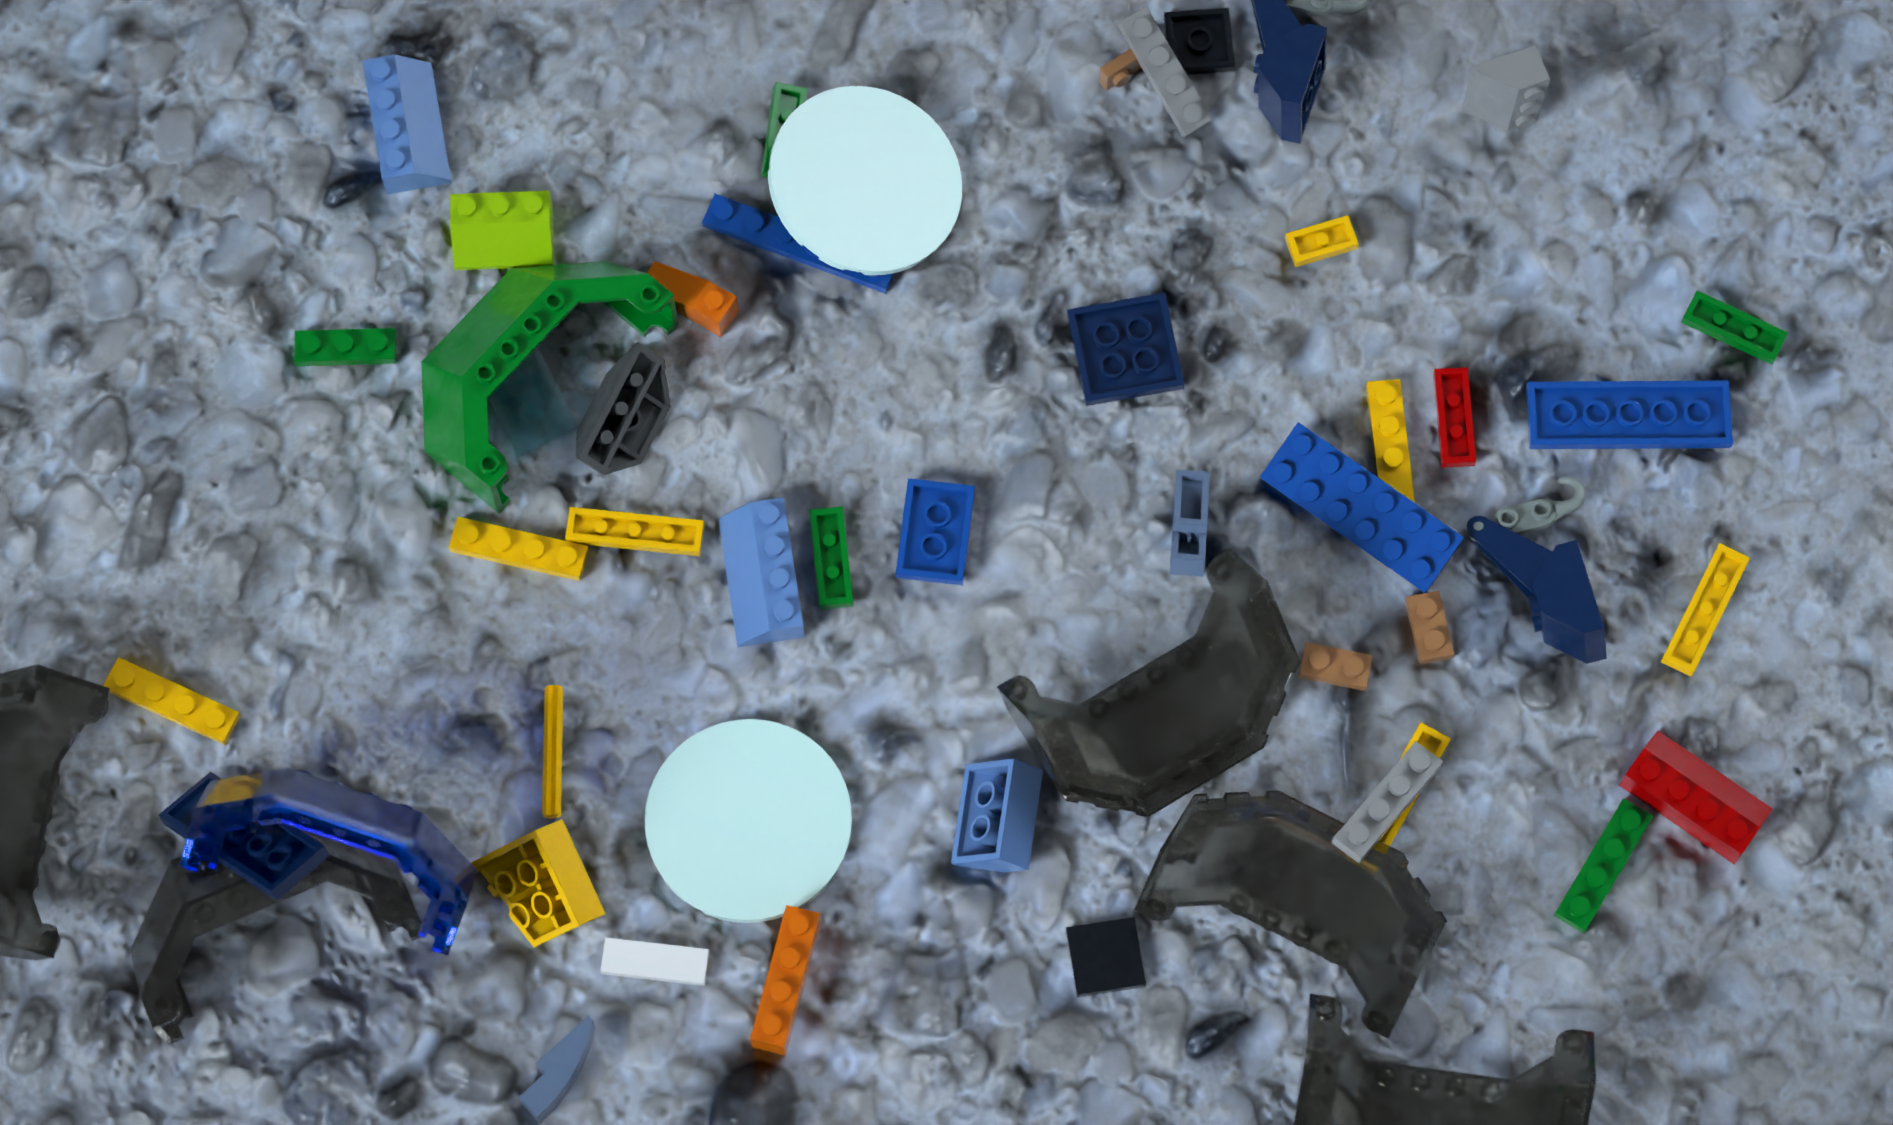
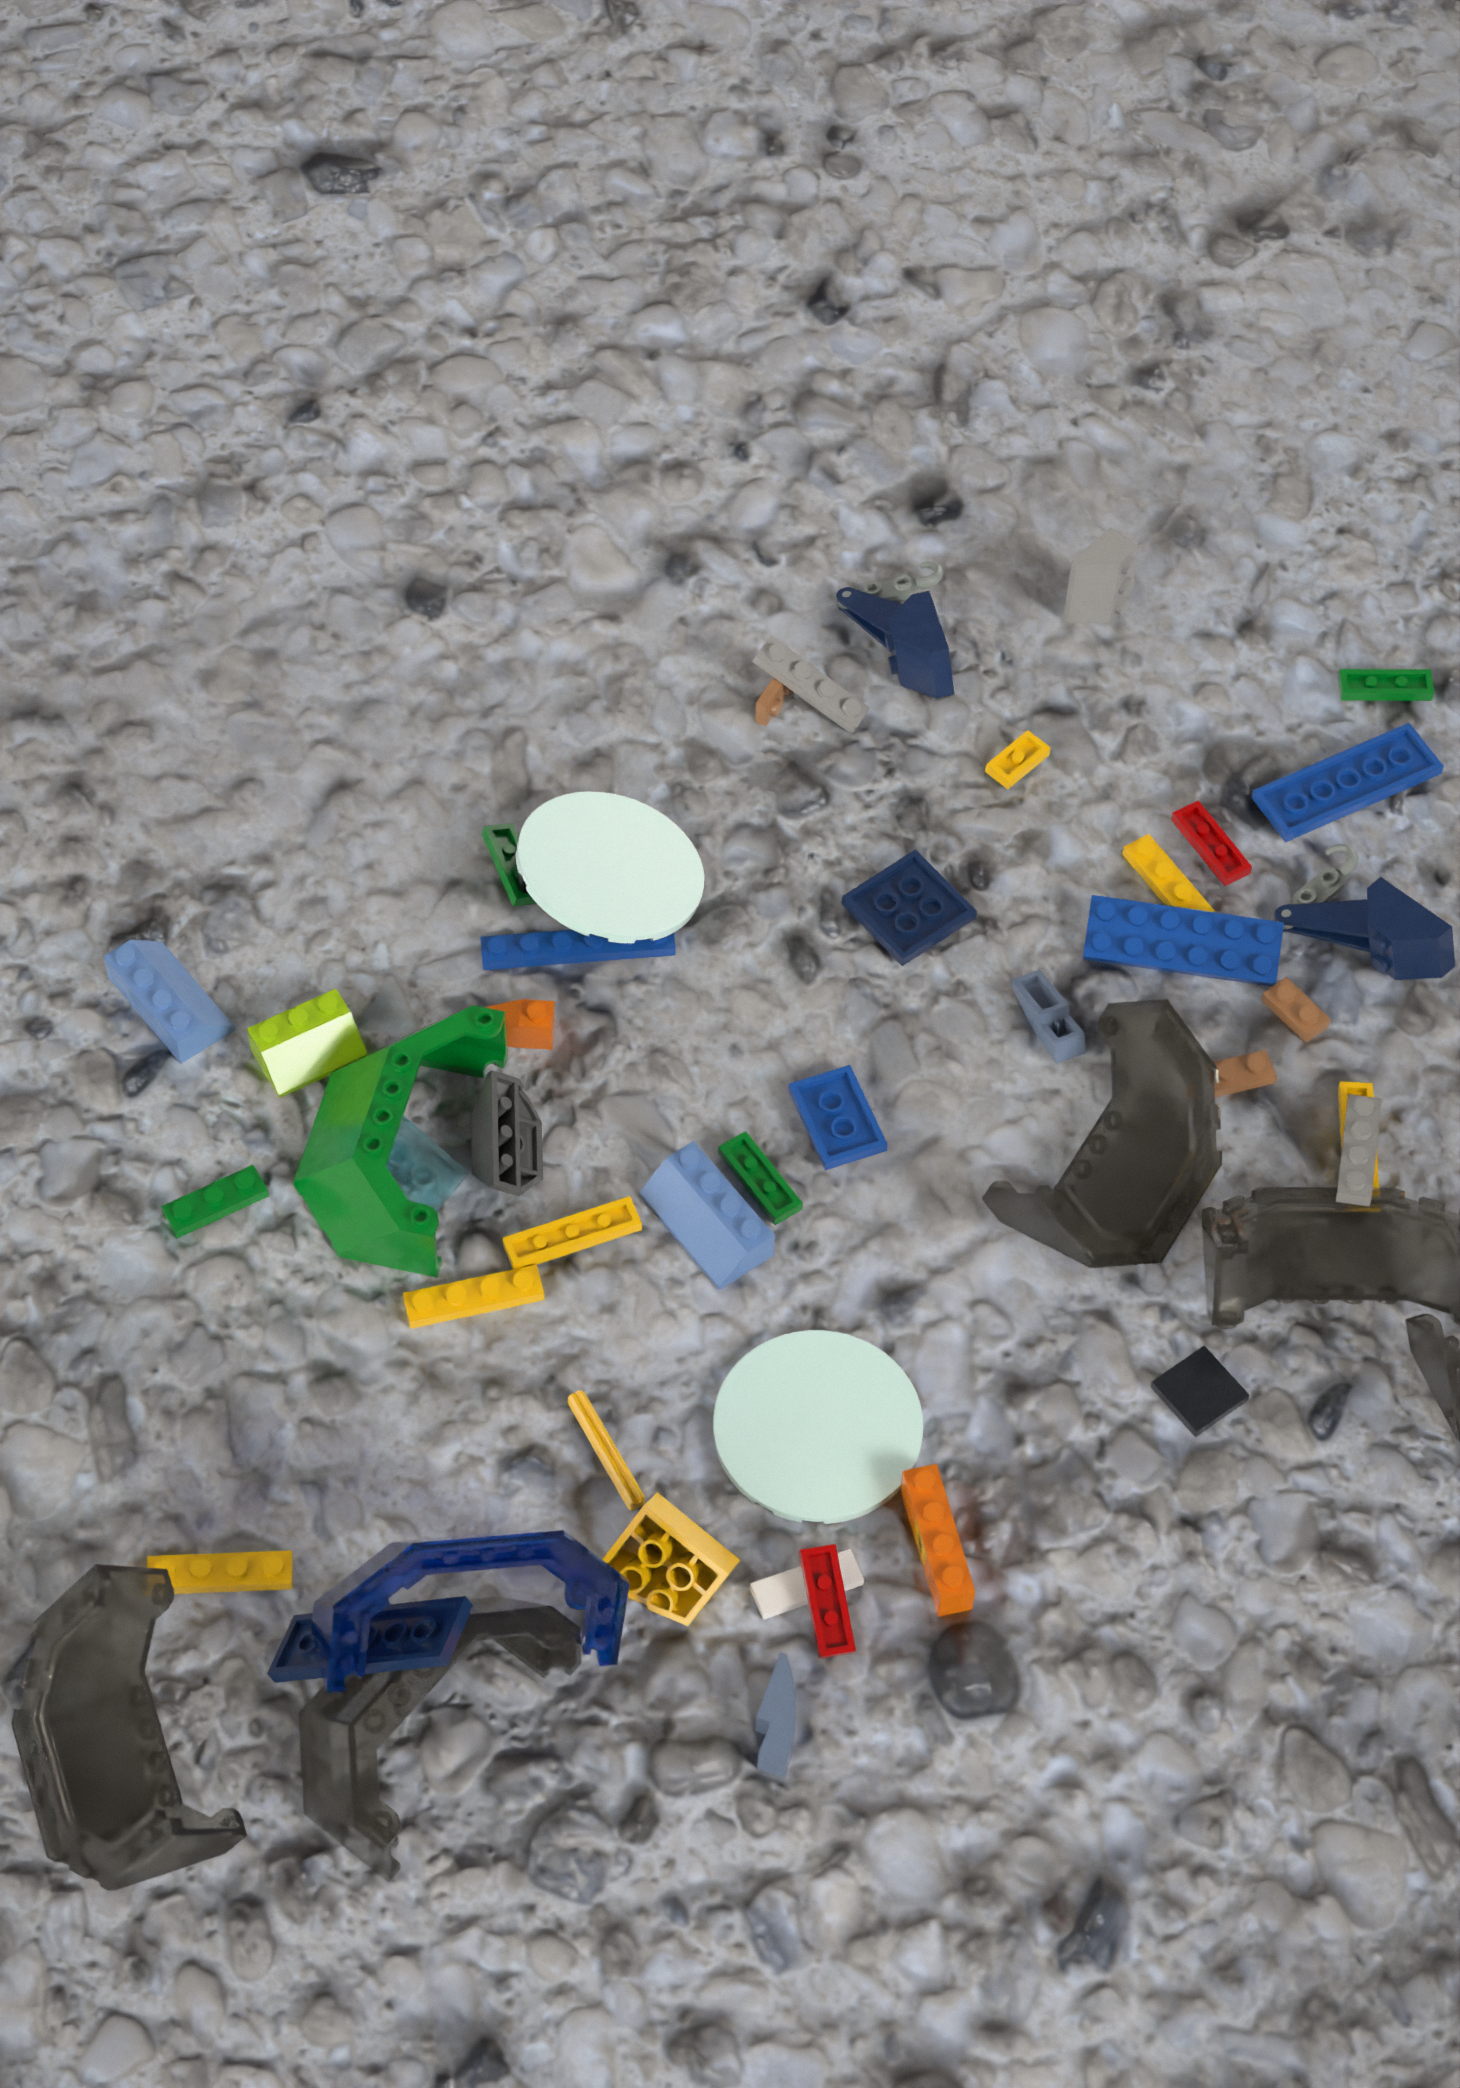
camera: 30 degrees left, 15 degrees down
medium blue slope [951,759,1043,872] -> none
black tile [1164,8,1235,75] -> none
none -> red plate [799,1544,856,1659]

